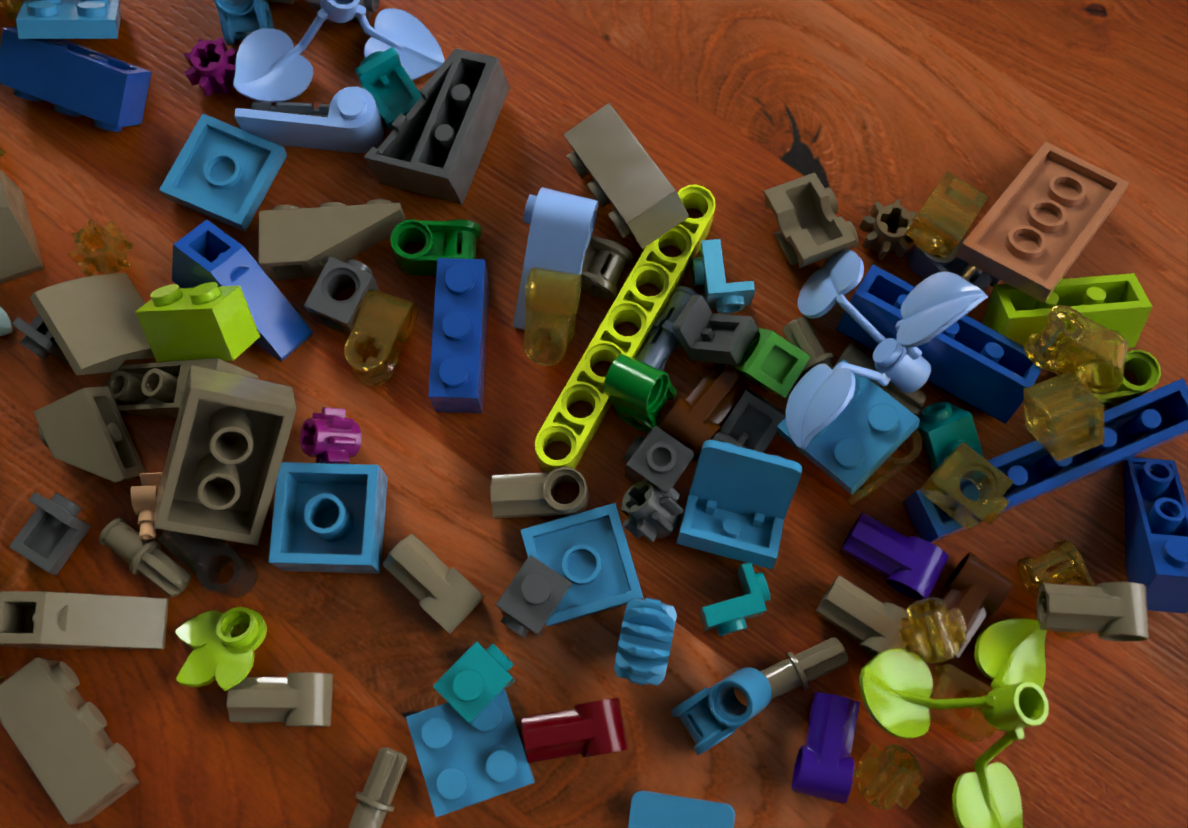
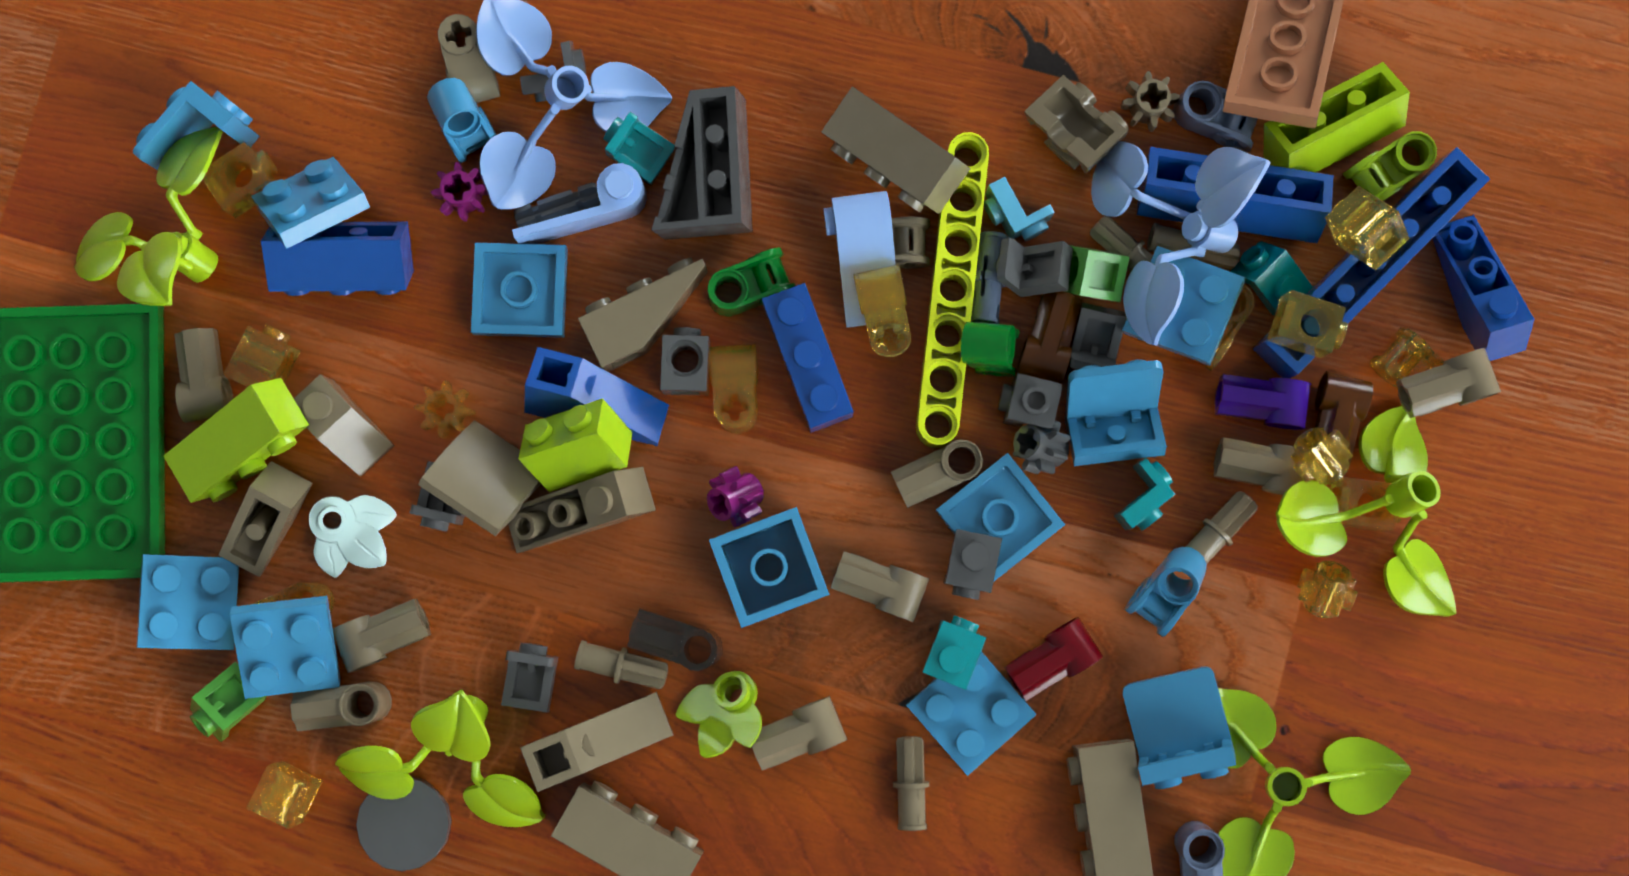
camera: 20 degrees left, 10 degrees up
dark tan slope [33,386,146,483] -> none
light nougat piece [131,472,163,540] -> none
dark tan brick [154,365,297,545] -> none
dark azure gear [614,598,677,686] -> none
dark purple piece [792,692,860,804] -> none
clear yellow brick [904,171,988,259] -> none
clear yellow piece [1024,305,1128,394] -> none

